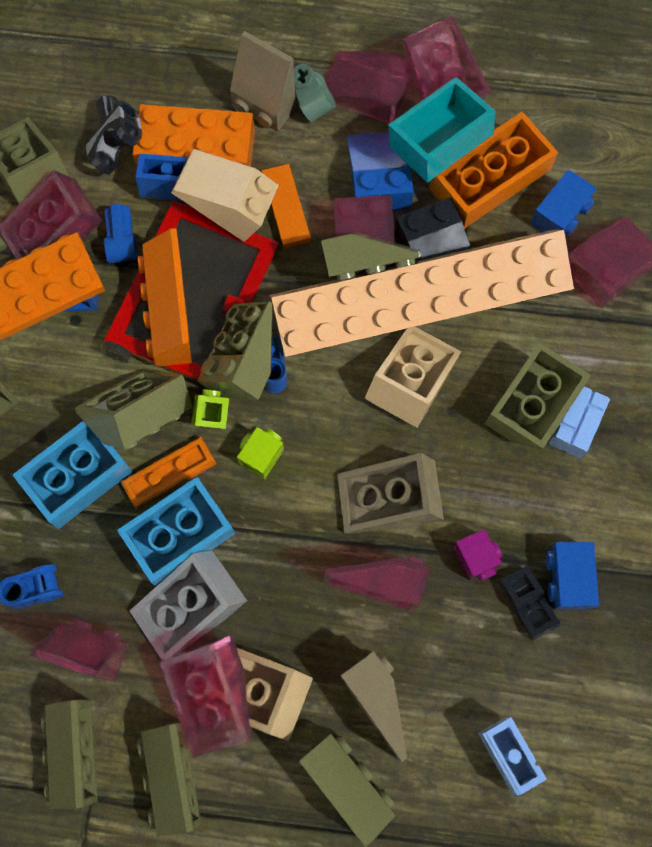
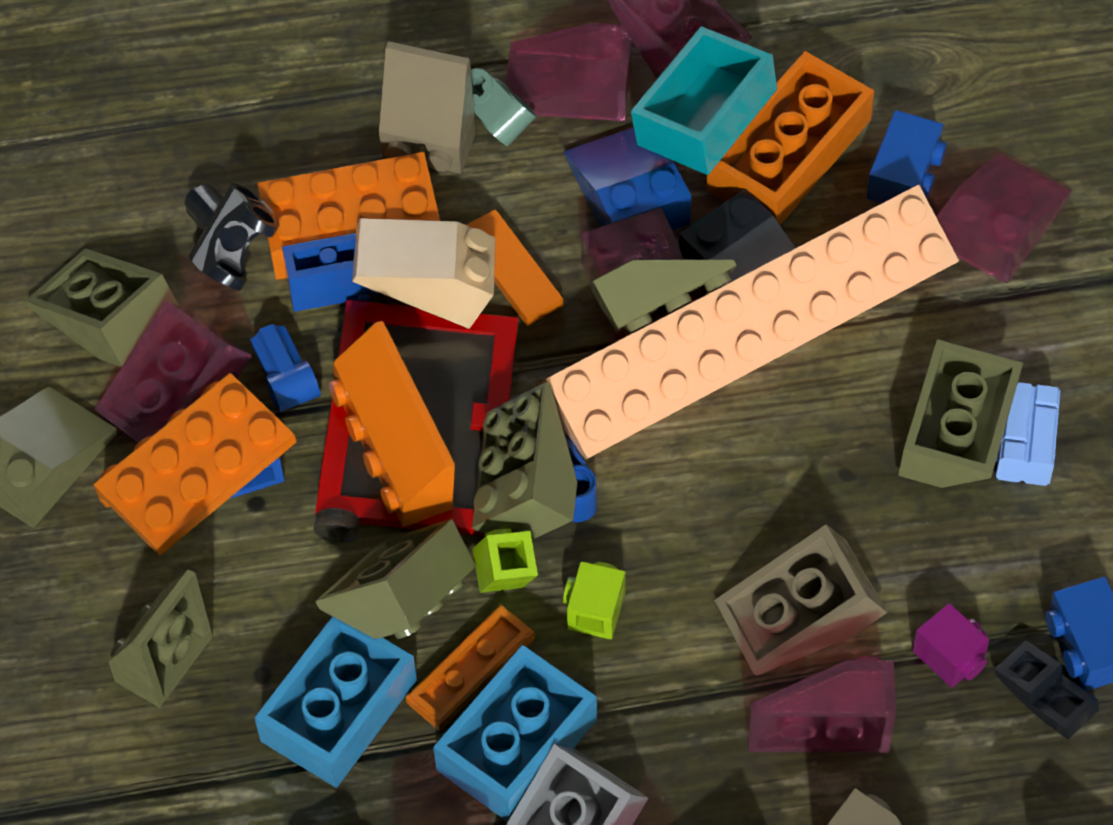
camera: 15 degrees left, 15 degrees down
tan slope [365,326,461,428] -> none

